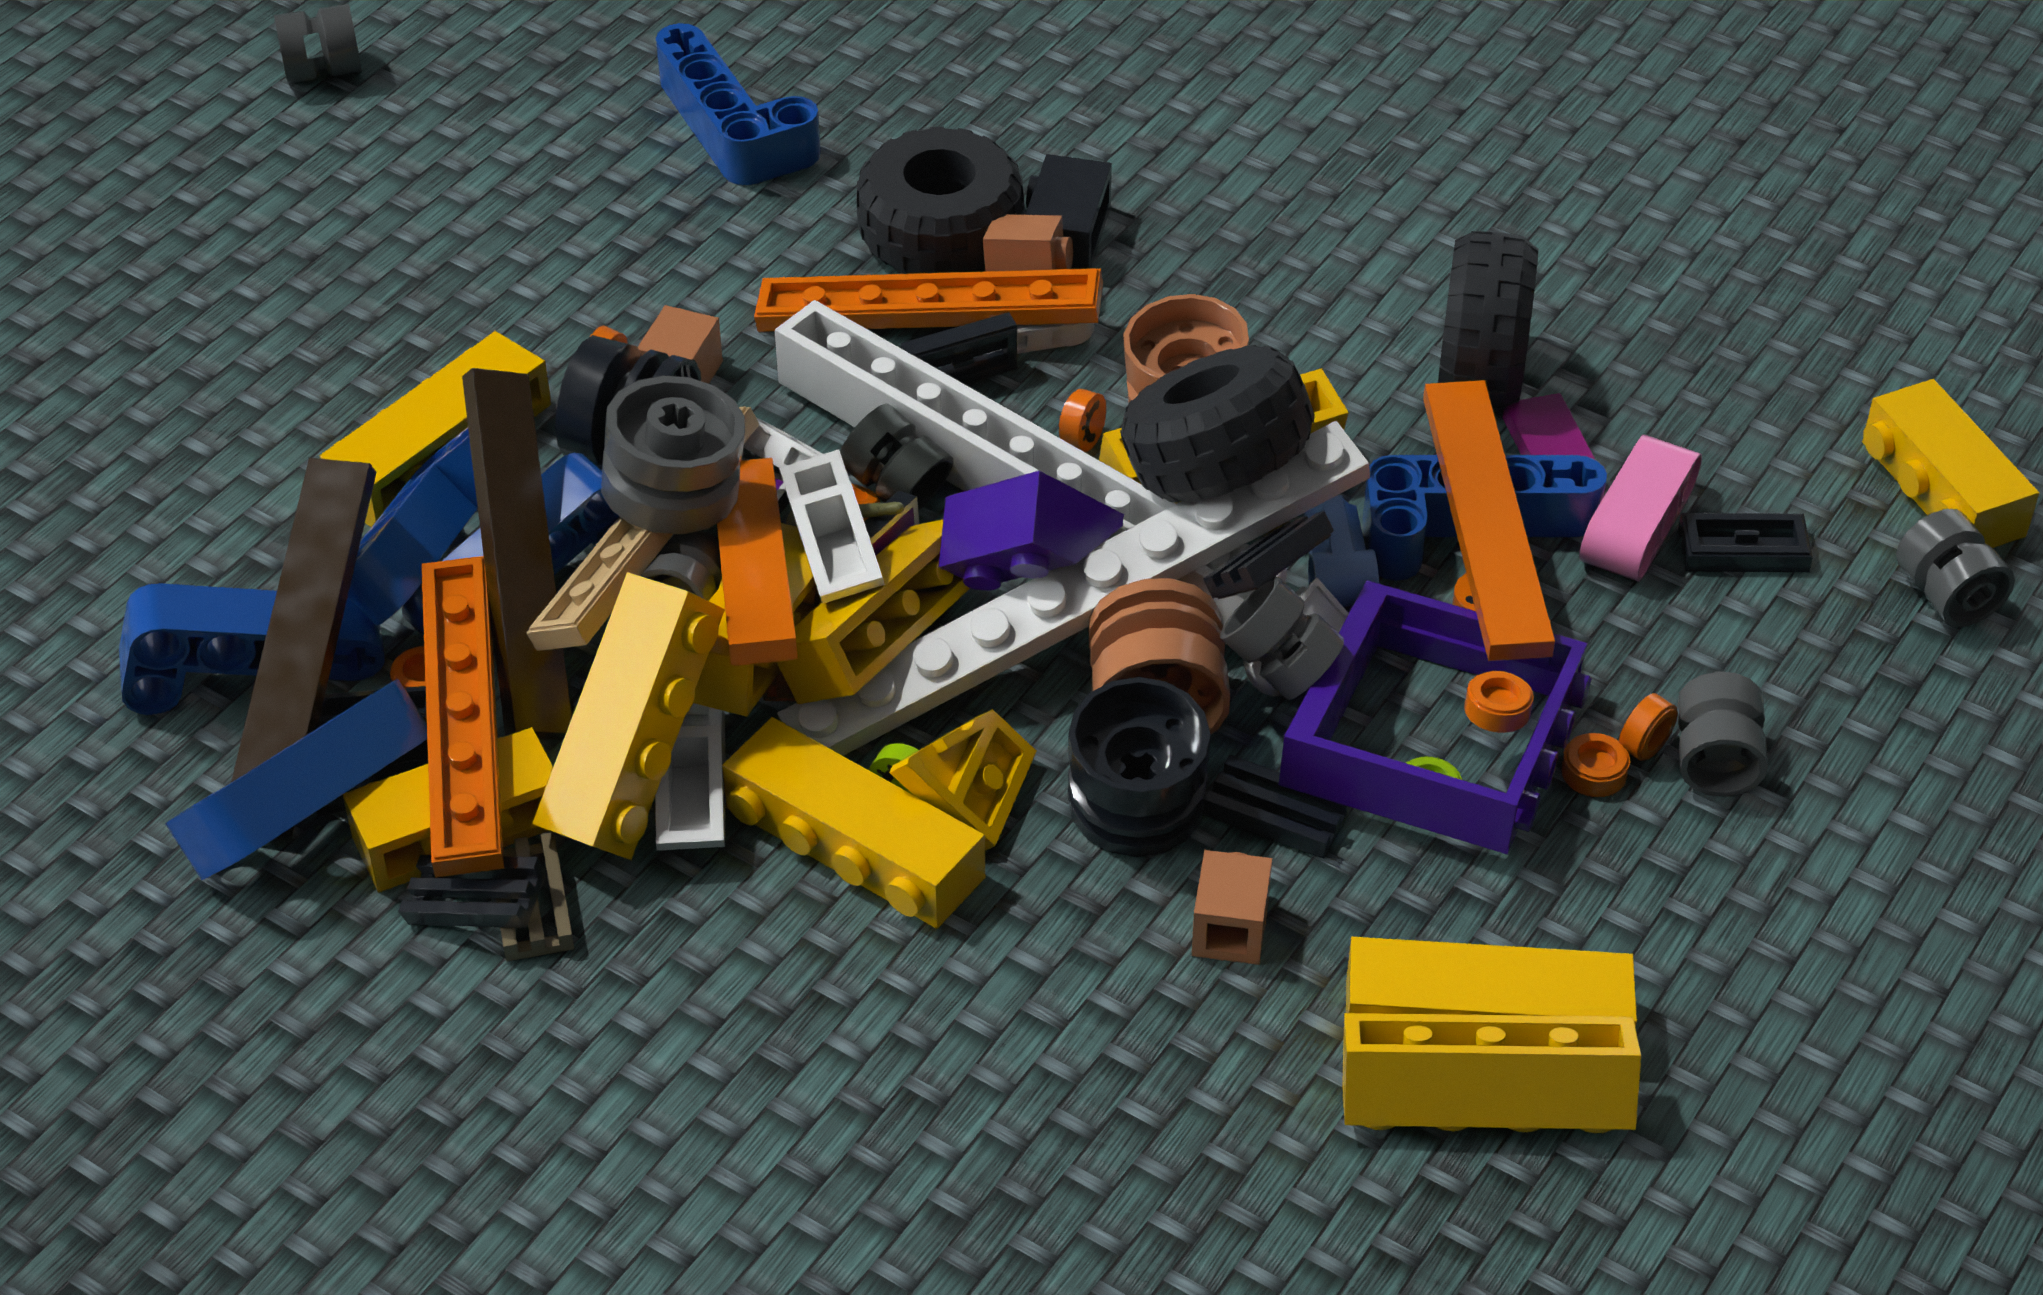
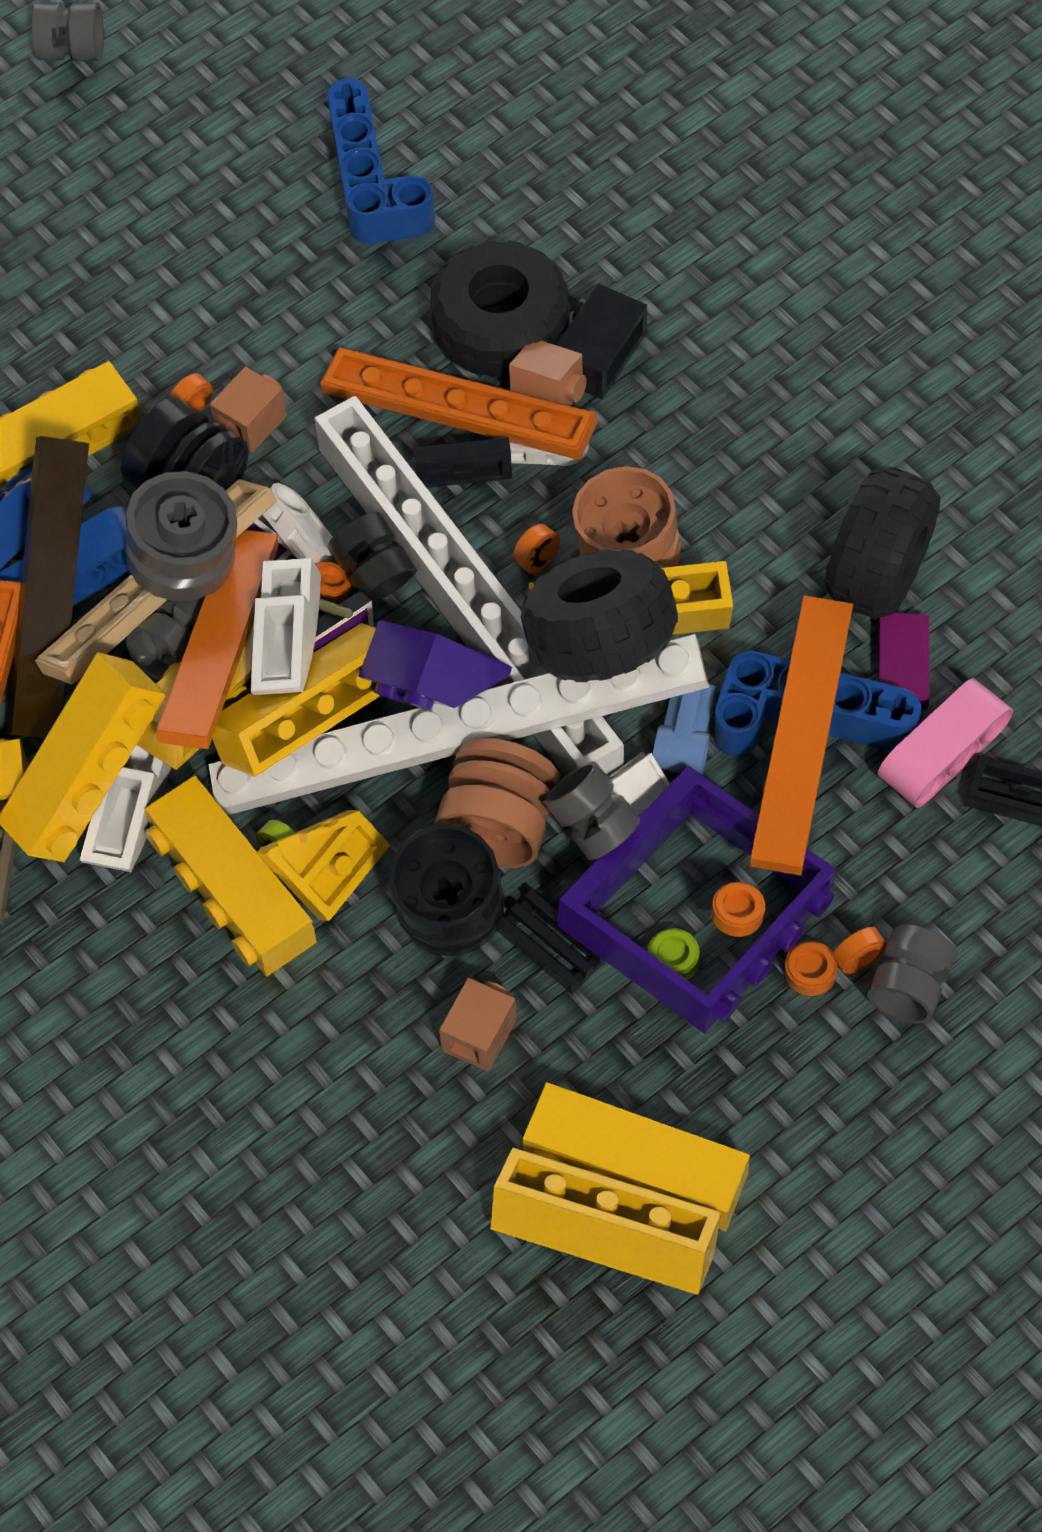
camera: 20 degrees right, 15 degrees up
black tile [1203,511,1334,600] -> none

